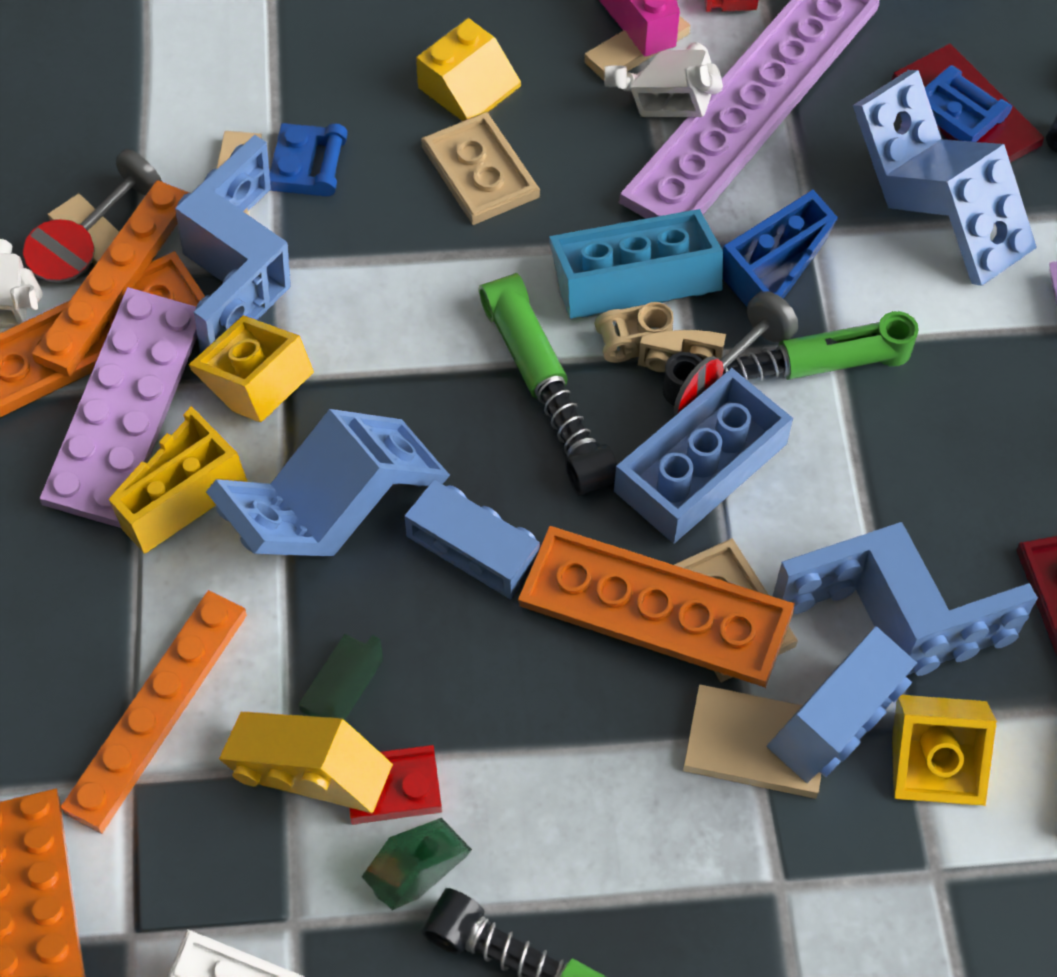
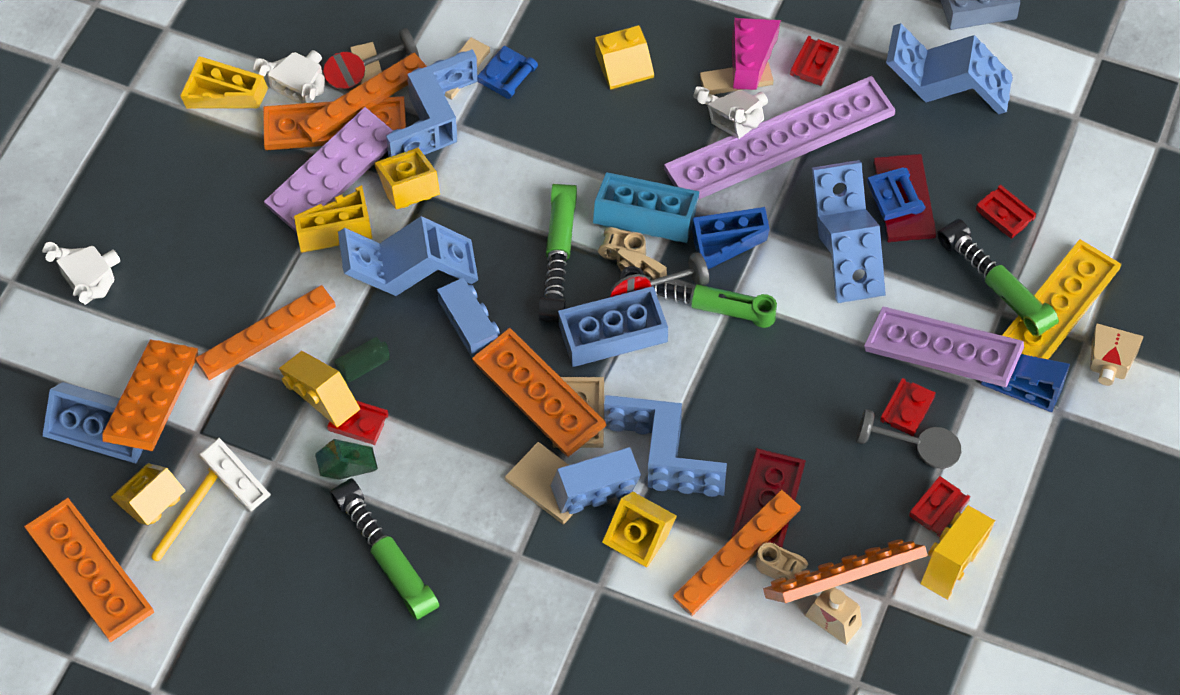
camera: 30 degrees right, 0 degrees up
tan tile [421,112,540,225] -> none

